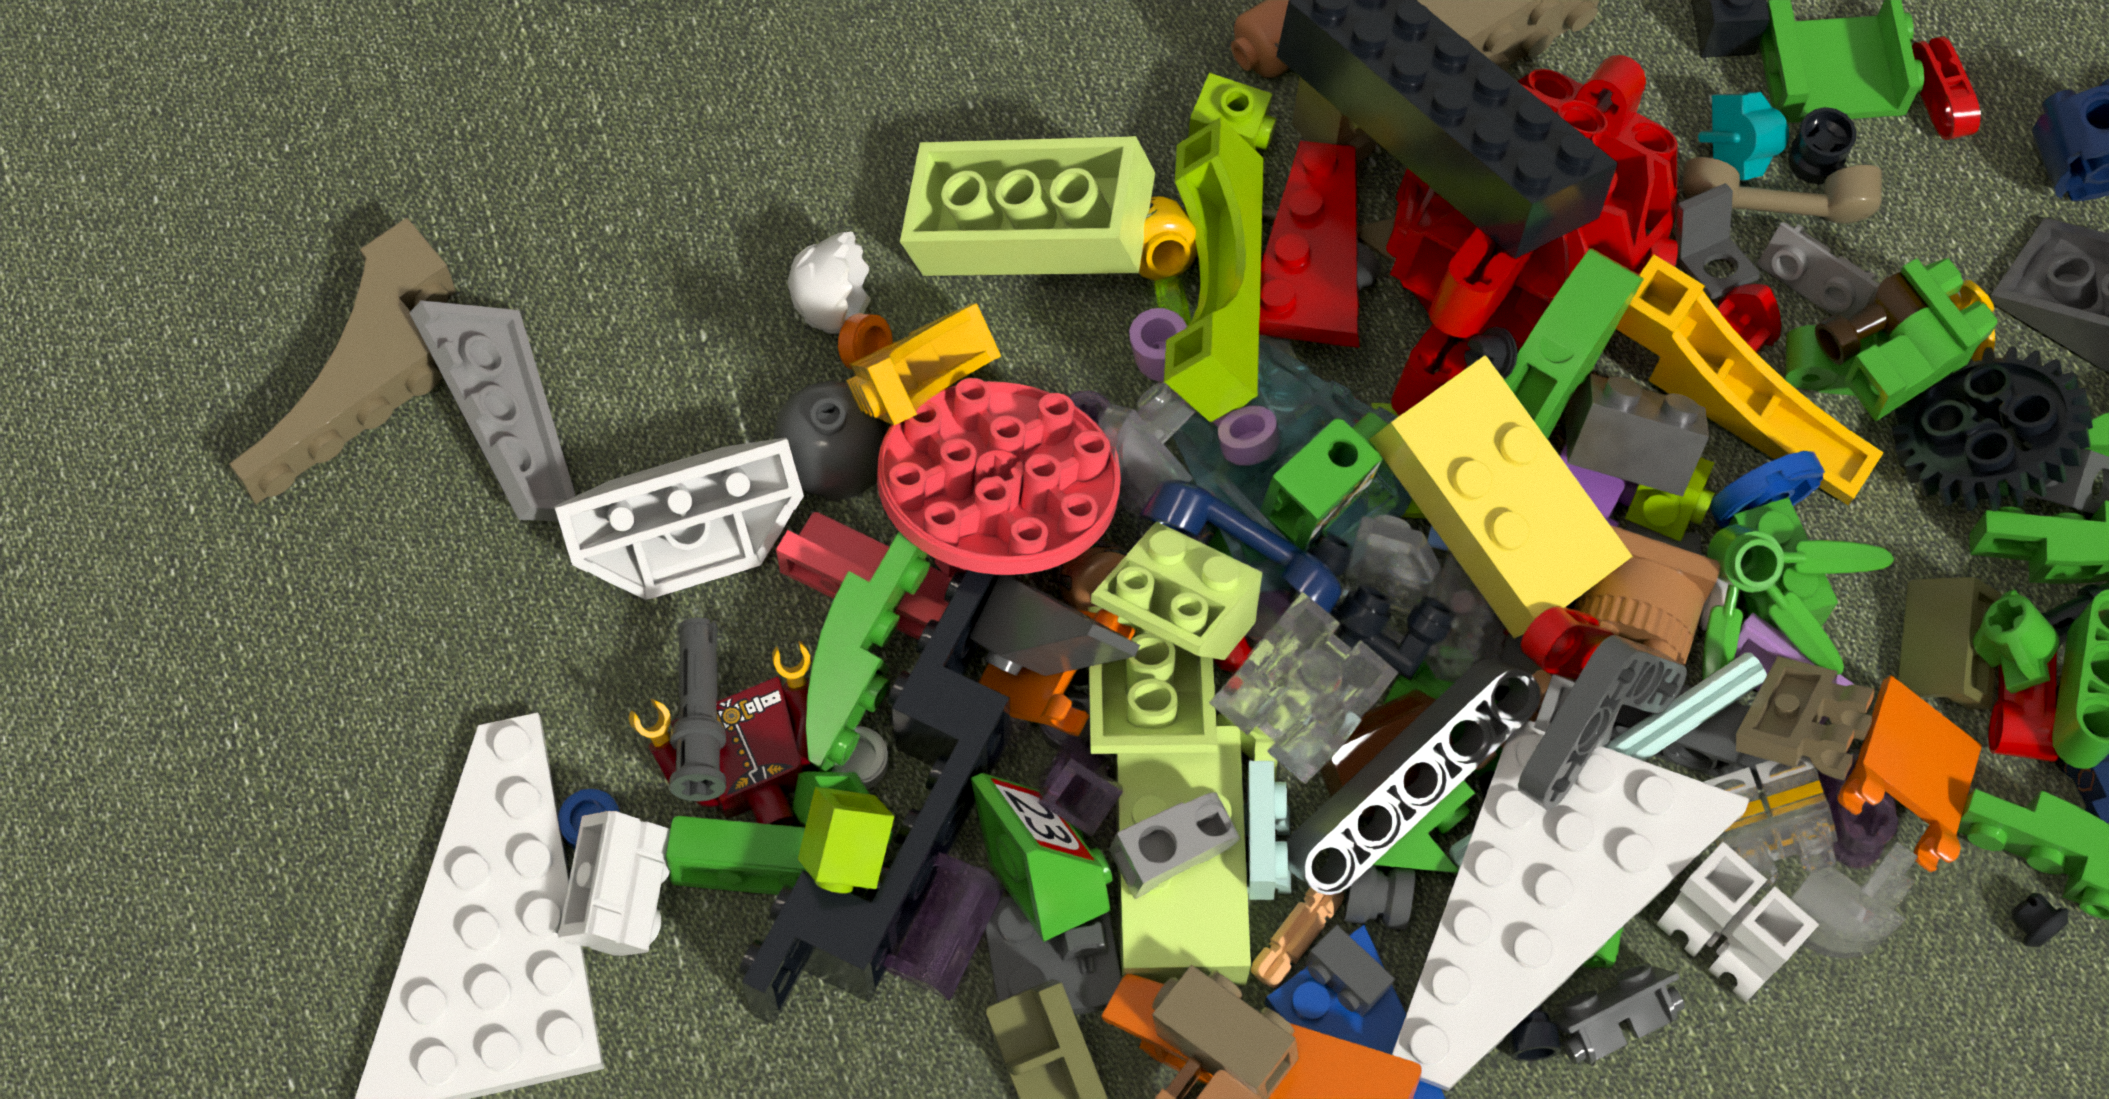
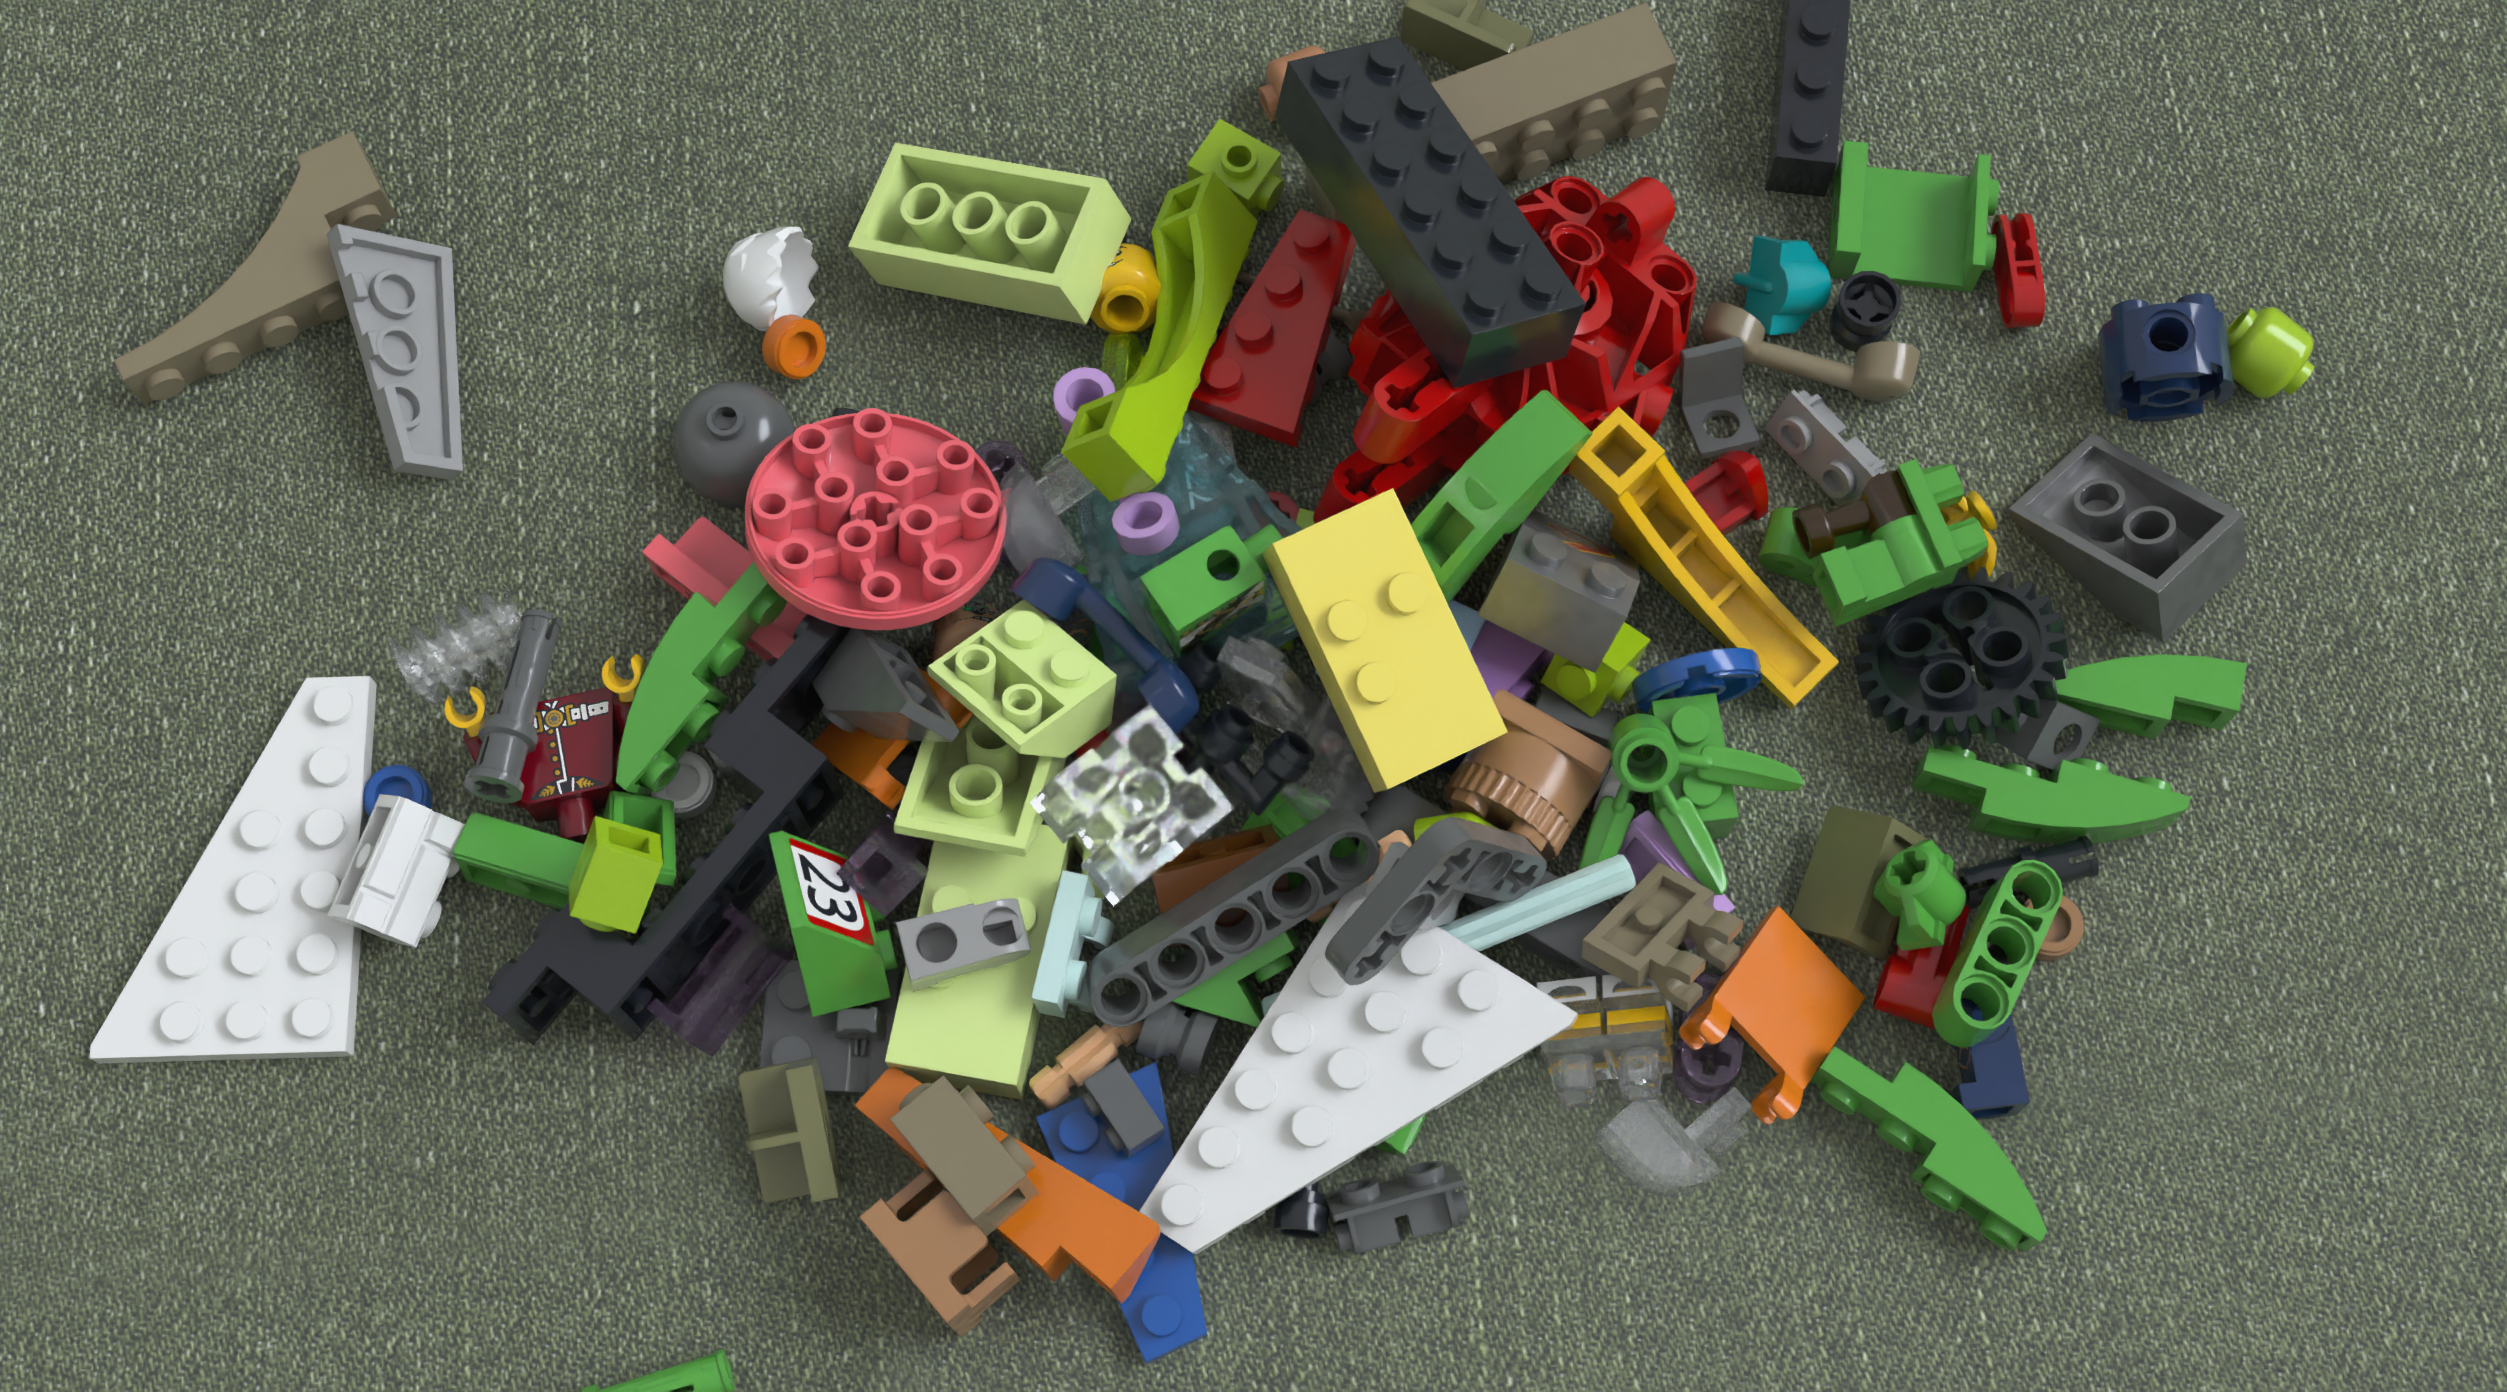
camera: 15 degrees right, 5 degrees up
white wedge [554,438,804,600] -> none
yellow arch [846,303,1001,425] -> none
black piece [1464,326,1518,379] -> none
red piece [1520,606,1614,679] -> none
white legs [1657,842,1820,1003] -> none
black piece [2012,893,2068,947] -> none
none -> clear piece [386,583,522,706]

